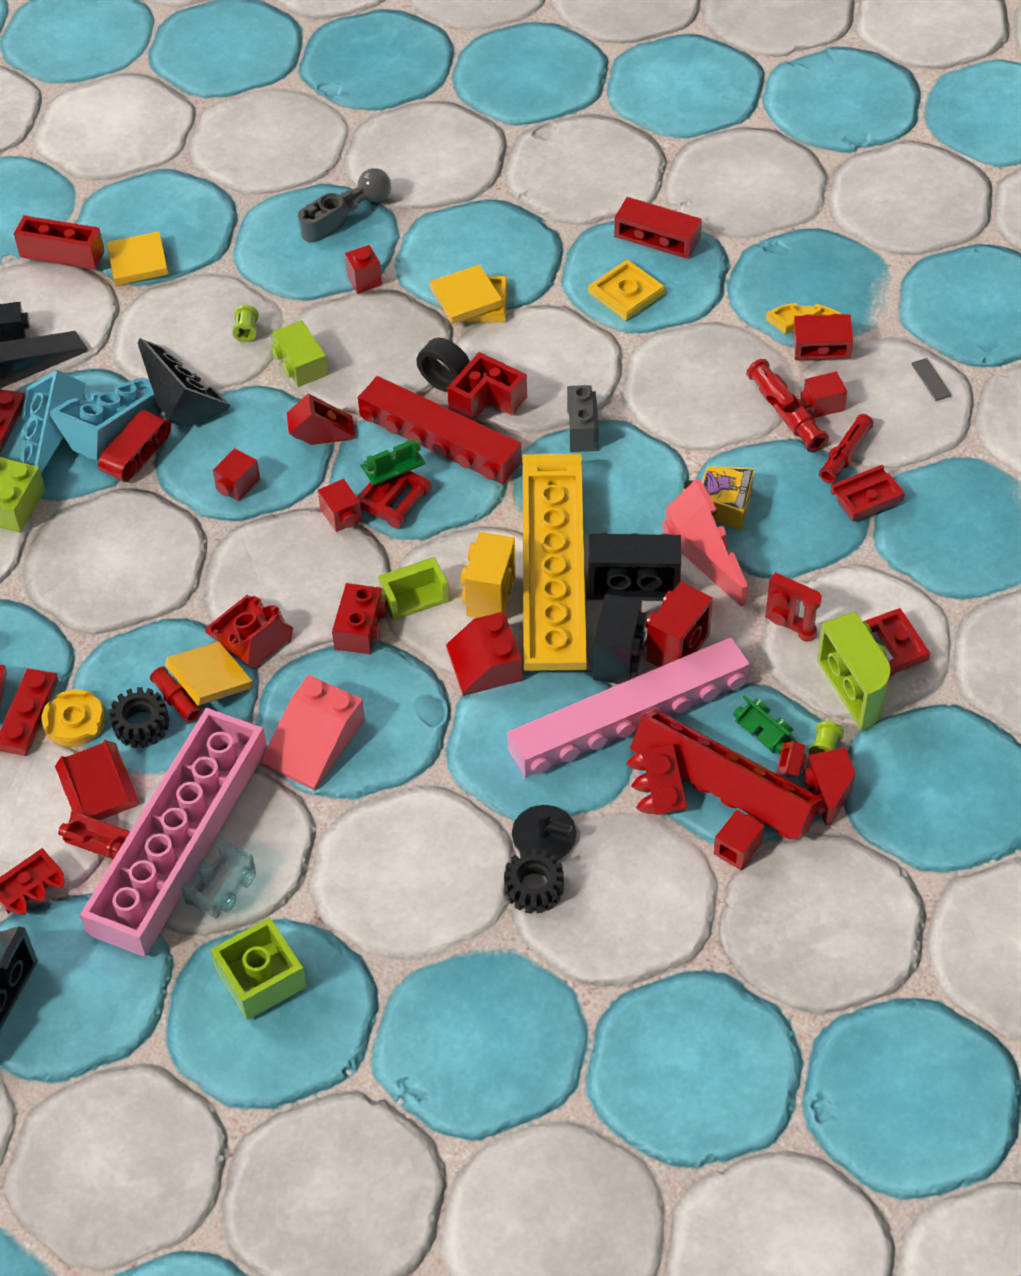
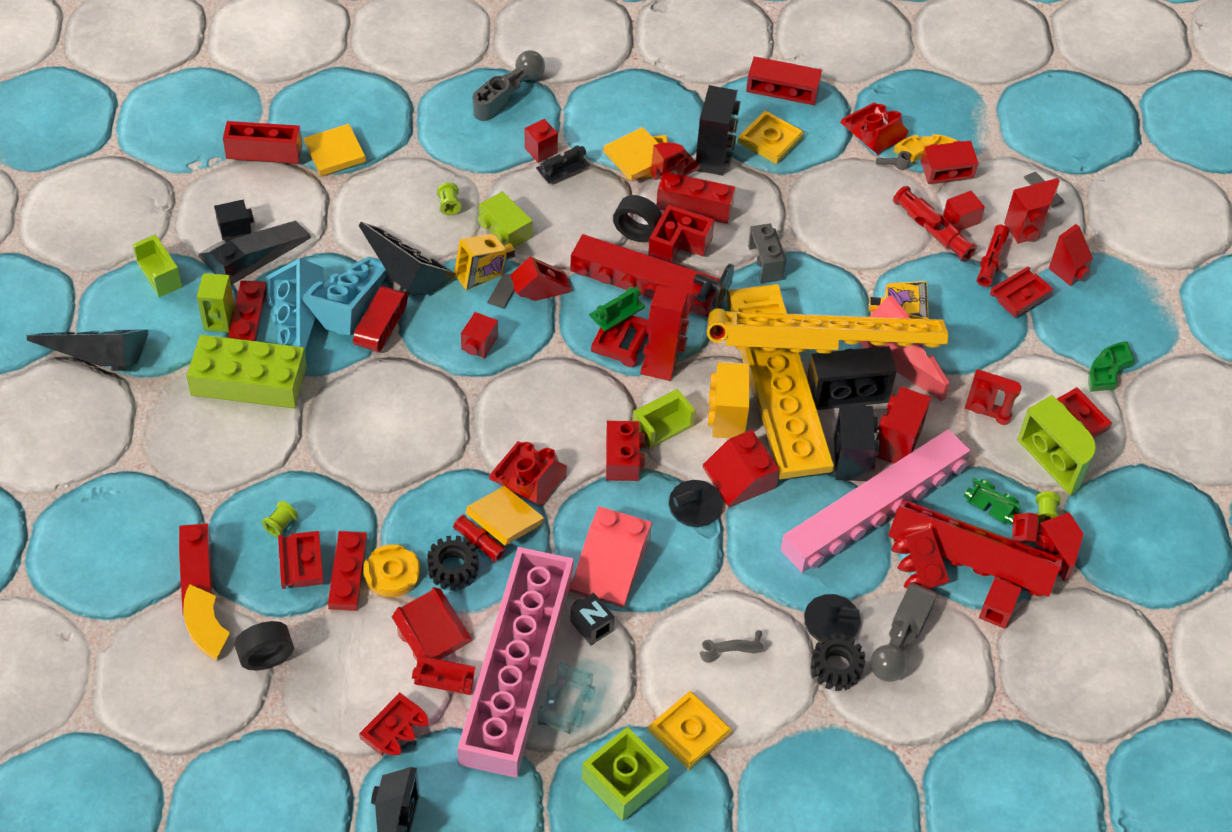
camera: 15 degrees left, 0 degrees up
red brick [318,478,362,532] -> none
none -> yellow torso [454,234,515,291]
none -> dark grey window [487,273,514,309]
none -> black hinge [536,145,590,184]
none -> black brick [570,592,615,646]
none -> red wedge [640,285,691,381]
none -> yellow tile [647,691,732,770]
none -> red slope [650,142,700,180]
none -> red brick [656,172,735,224]
none -> black shield [668,480,723,527]
none -> black shield [693,263,735,311]
none -> black brick [696,85,741,176]
none -> dark grey piece [700,630,764,663]
none -> yellow hinge [707,309,948,353]
none -> red slope [840,102,909,155]
none -> dark grey beam [870,582,938,682]
none -> dark grey hand [876,151,911,170]
none -> red slope [1004,178,1060,244]
none -> red slope [1048,224,1093,286]
none -> green tile [1088,341,1135,392]

